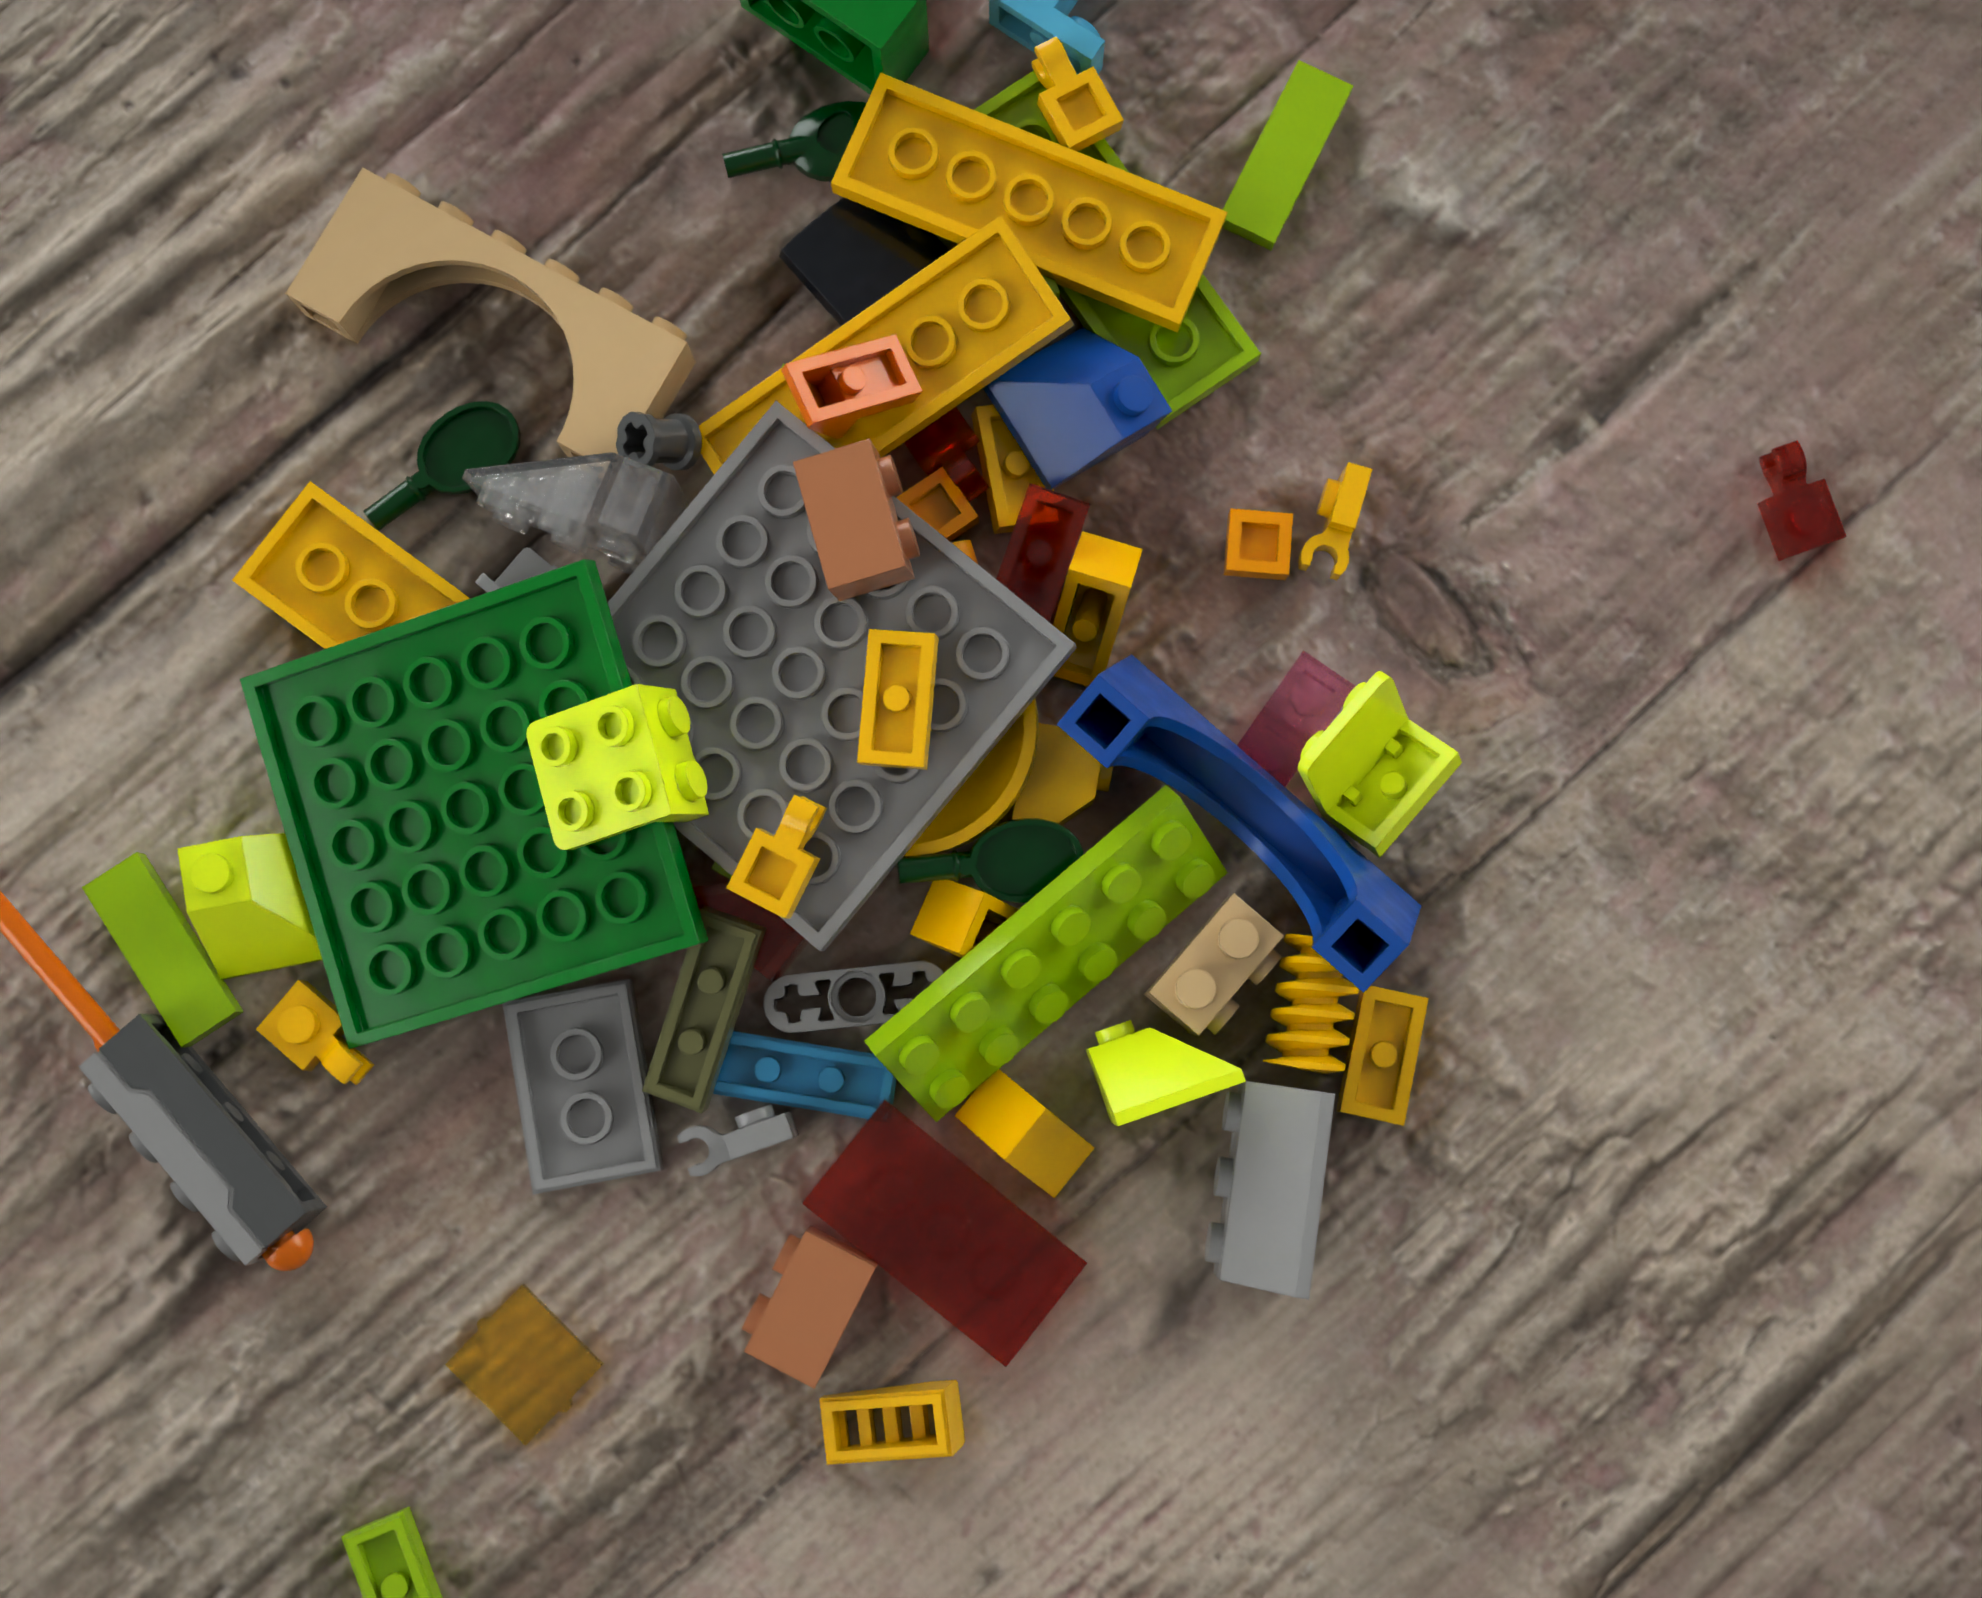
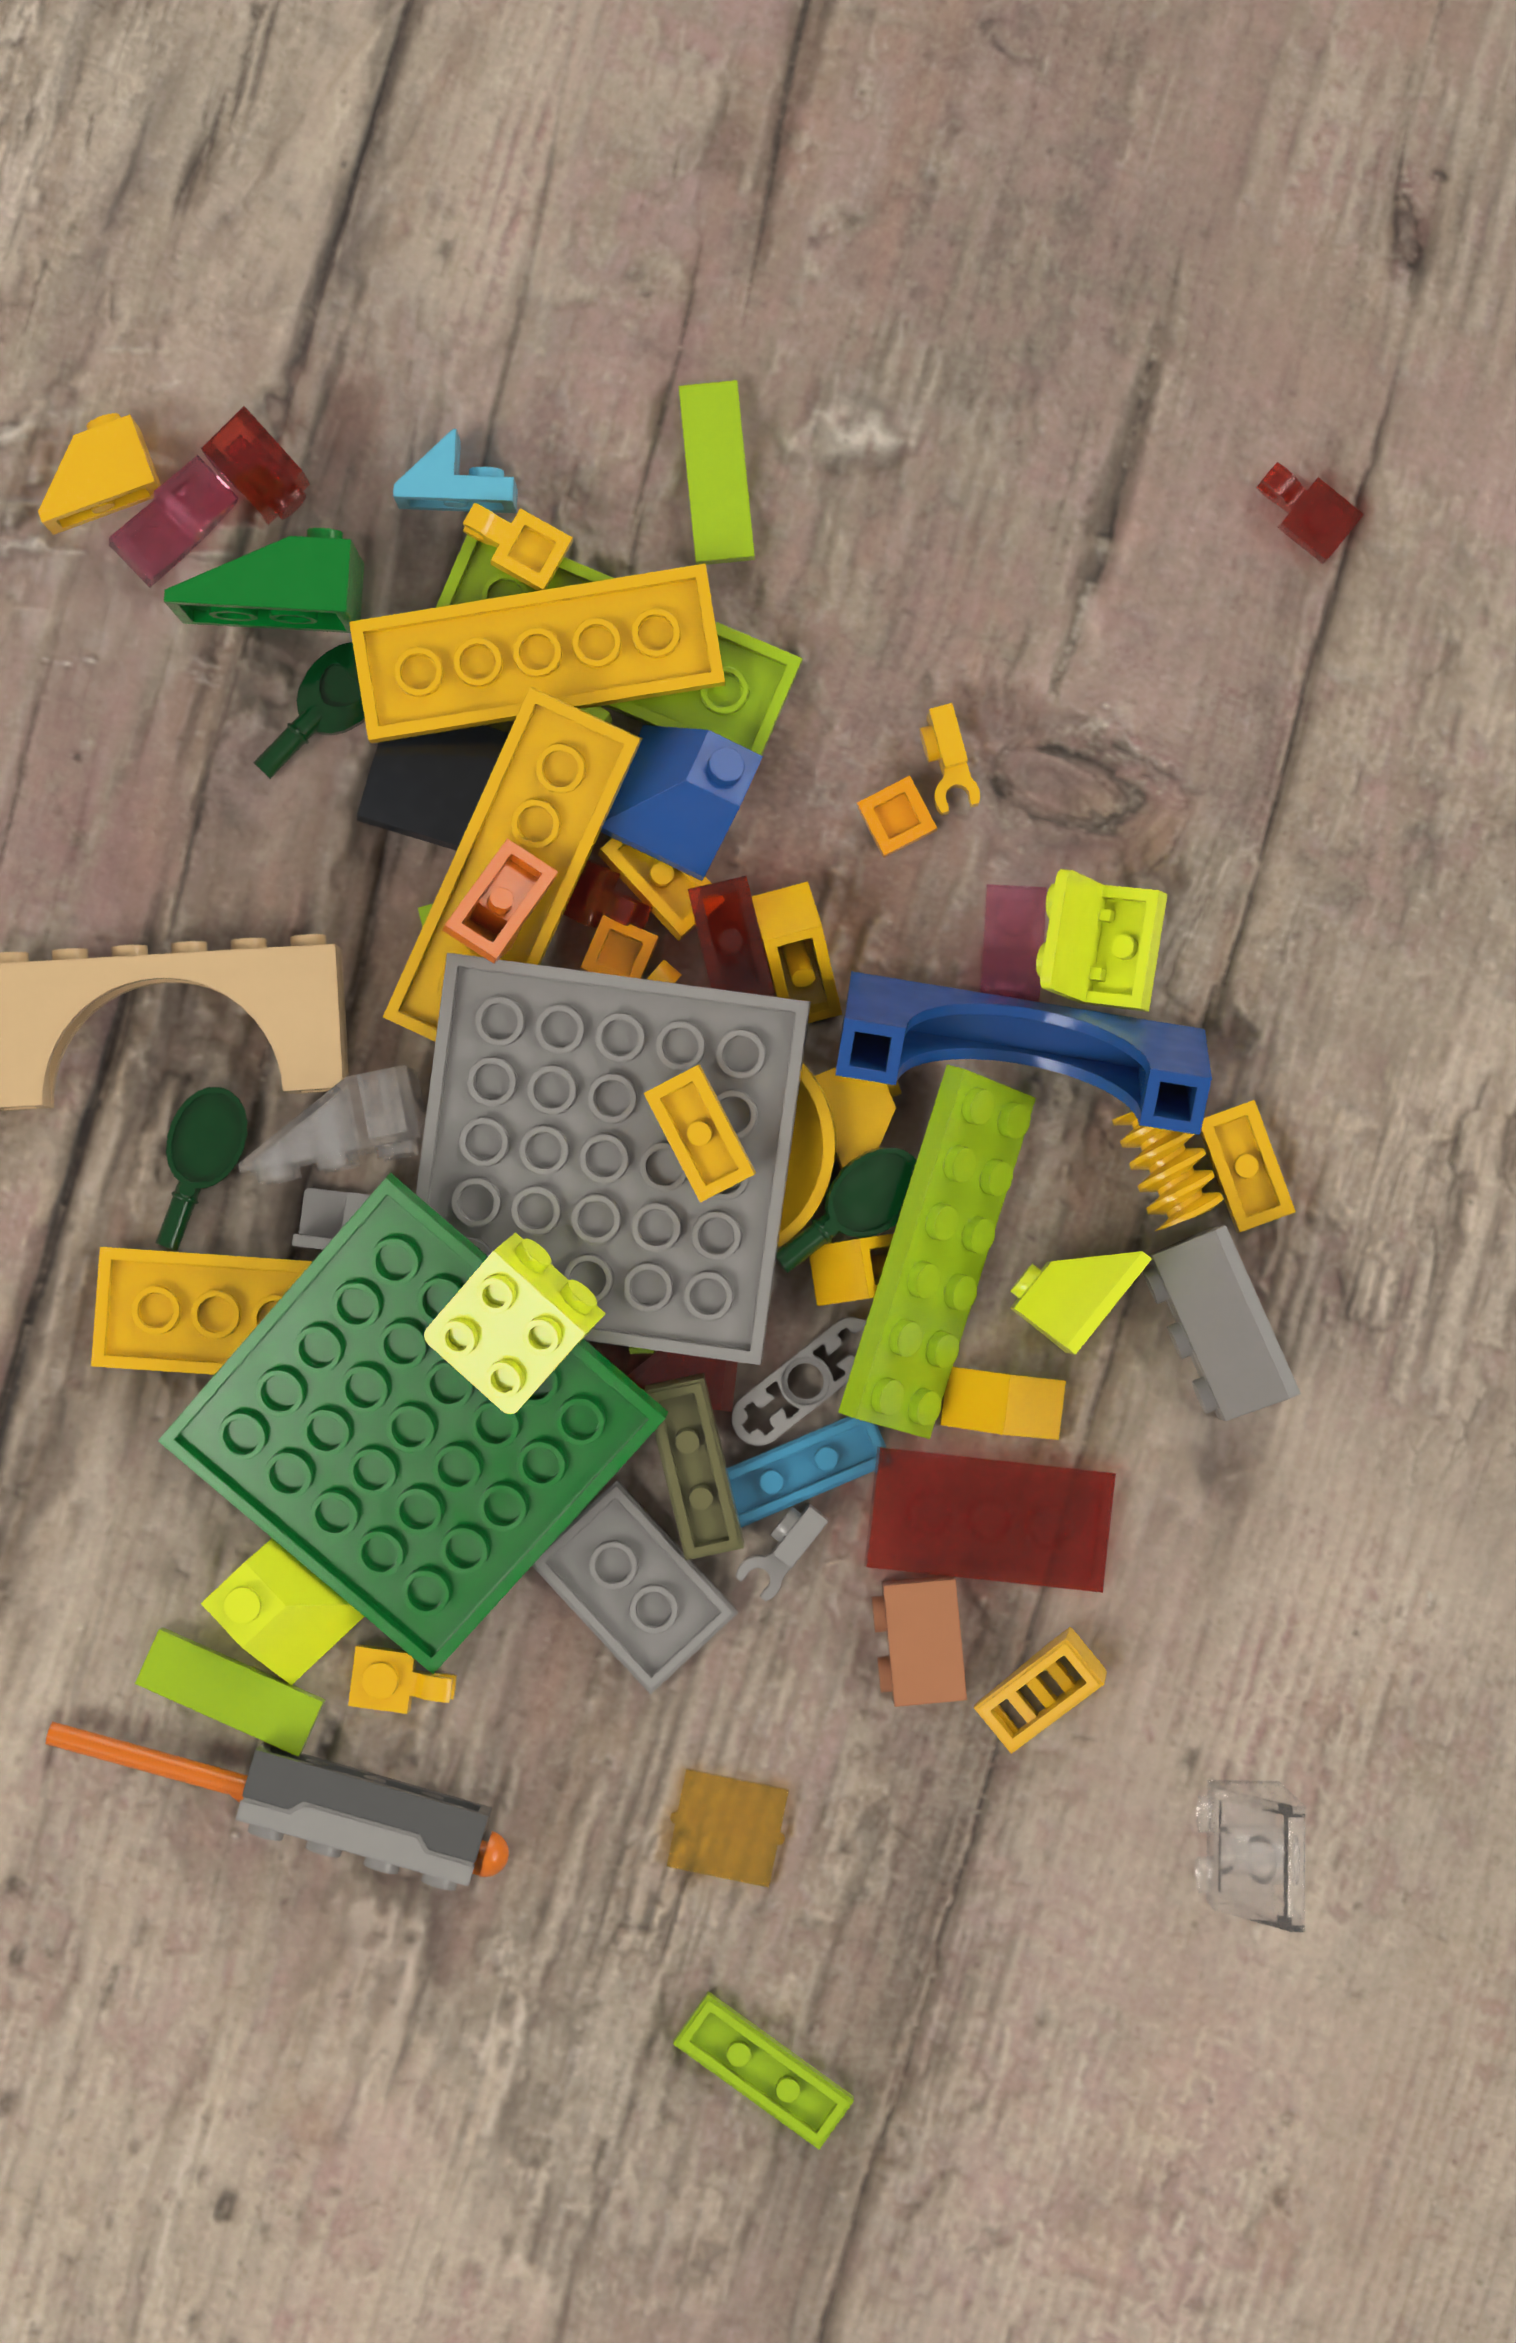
camera: 30 degrees left, 5 degrees up
dark grey bush [616,412,702,470] -> none
yellow plate [726,795,827,919] -> none
nougat brick [793,438,920,601] -> none
tan brick [1144,893,1284,1036] -> none

